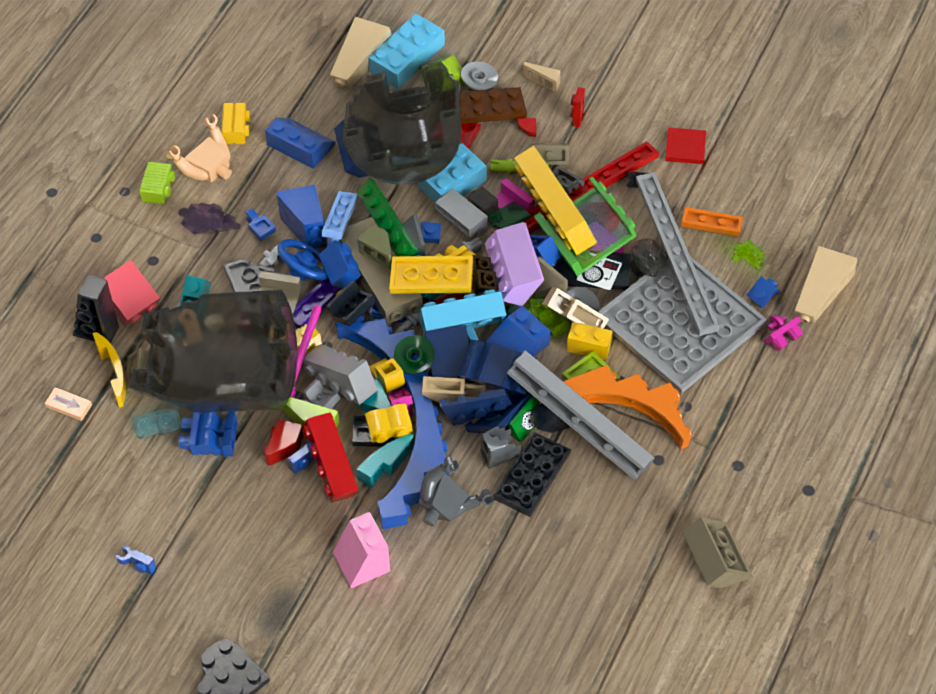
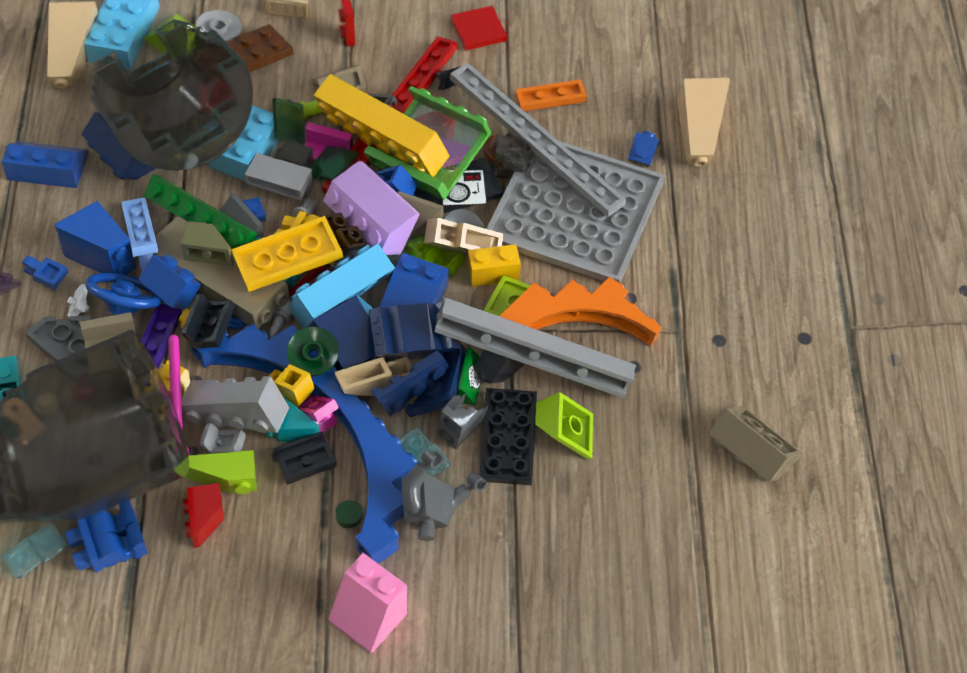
camera: 30 degrees left, 0 degrees up
blue plate [288,442,316,474] -> none
red brick [303,412,359,503] -> none
teal slope [357,434,415,488] -> none
yellow brick [365,404,413,443] -> none
red tile [517,118,536,137] -> none
clear neon green bracket [732,239,765,270] -> none
dark pink hips [764,315,803,351] -> none
none -> clear green piece [272,98,305,145]
none -> dark green tile [335,500,362,528]
none -> clear light blue slope [399,427,451,477]
none -> lime slope [535,392,593,460]

